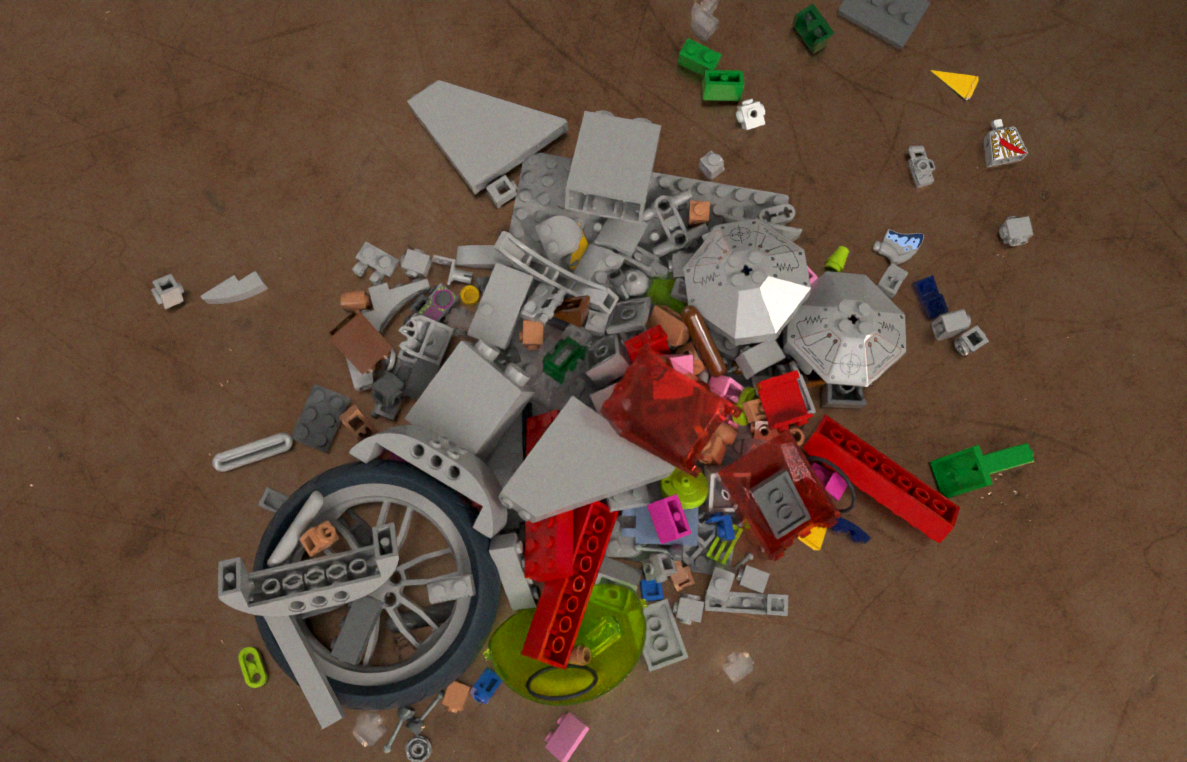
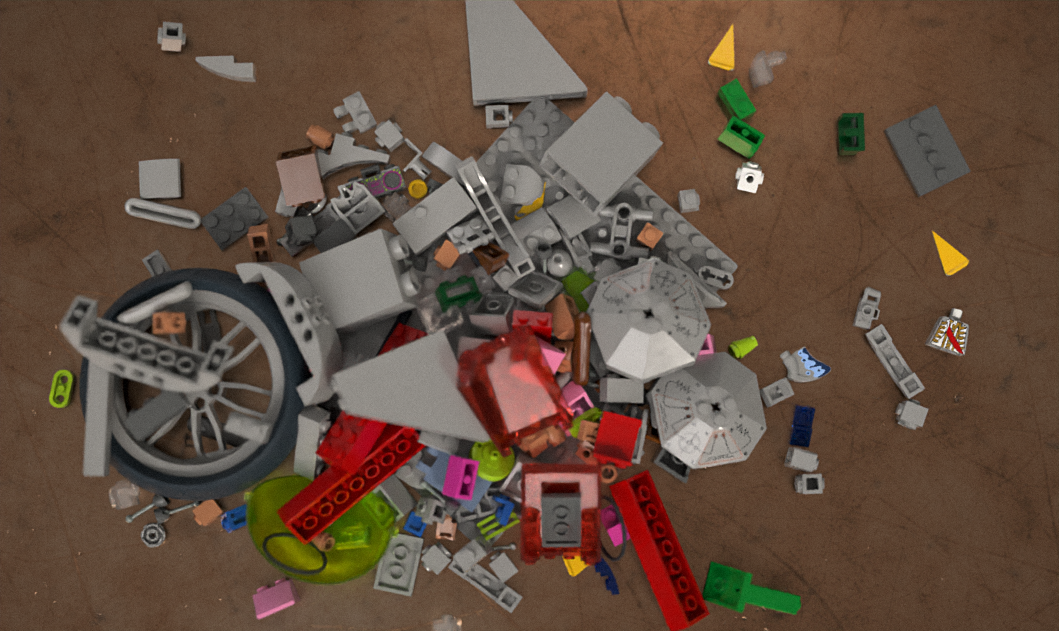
camera: 30 degrees right, 5 degrees up
none -> light grey slope [139,159,181,200]
none -> yellow sticker [708,24,734,71]
none -> light grey slope [865,324,925,399]

